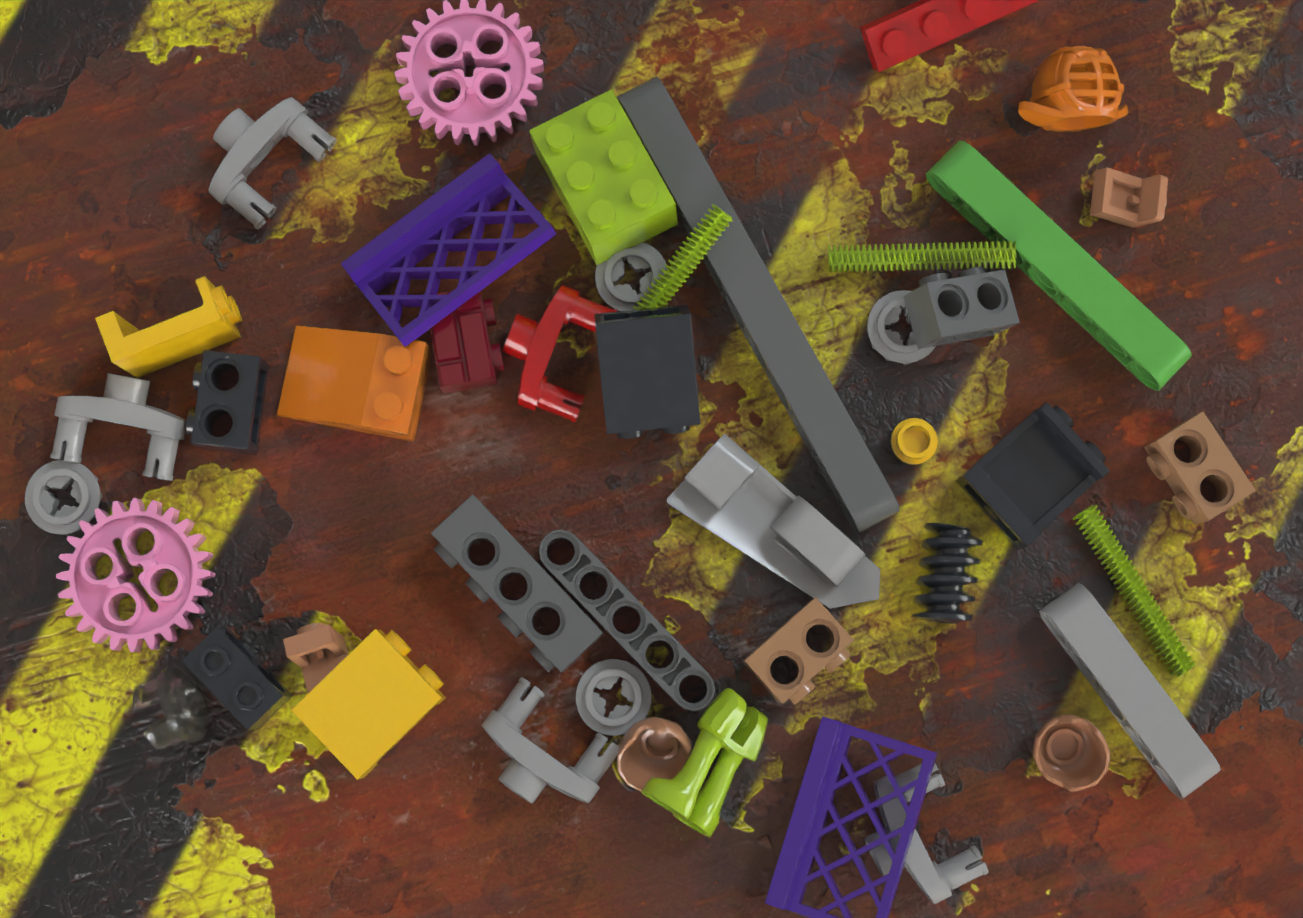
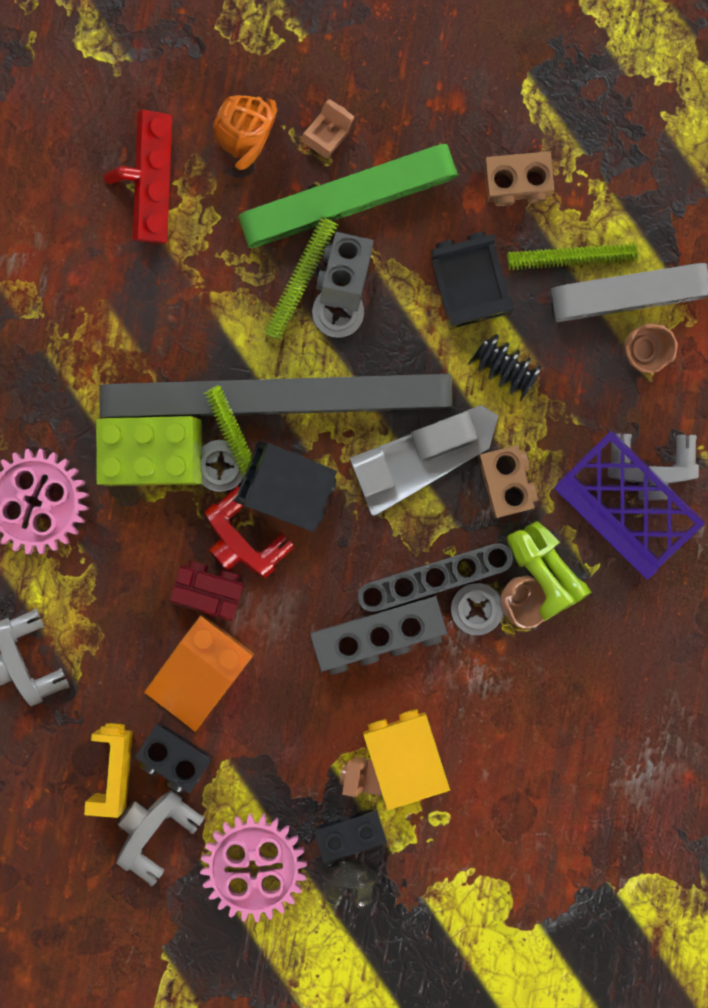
camera: 60 degrees left, 5 degrees up
light grey gear [25,460,103,535] -> none
dark purple fence [341,153,556,347] -> none
light grey connector [481,677,619,804] -> none
yellow plate [890,418,938,465] -> none

